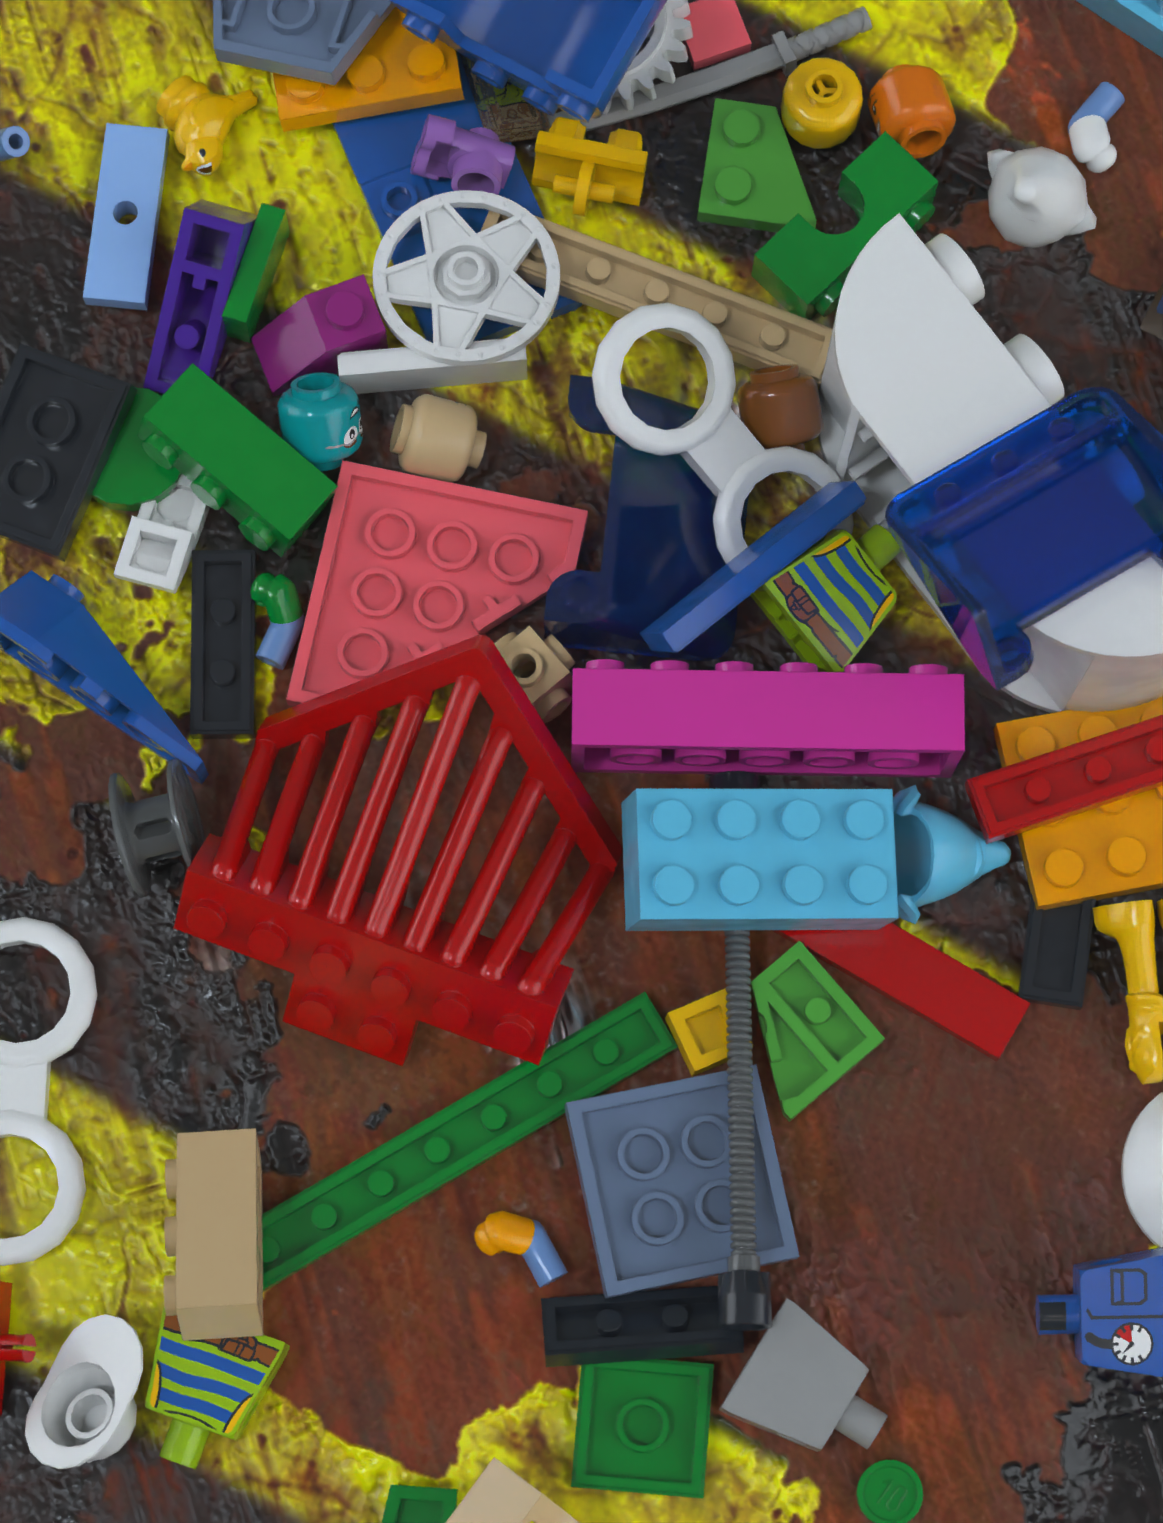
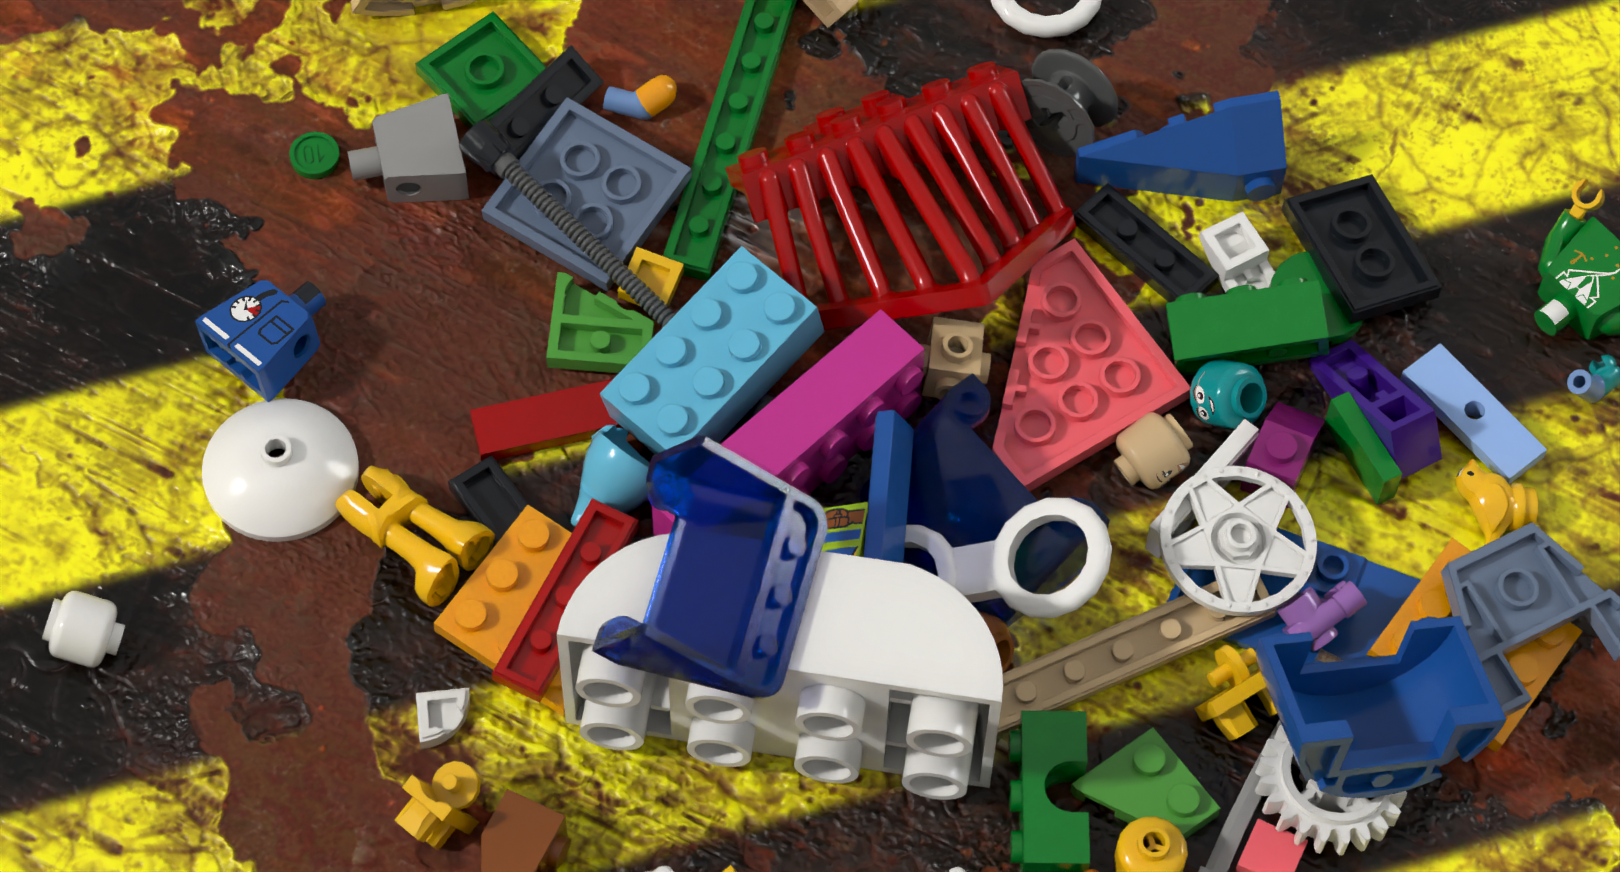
camera: 135 degrees right, 15 degrees down
arm [250,572,305,670] -> none

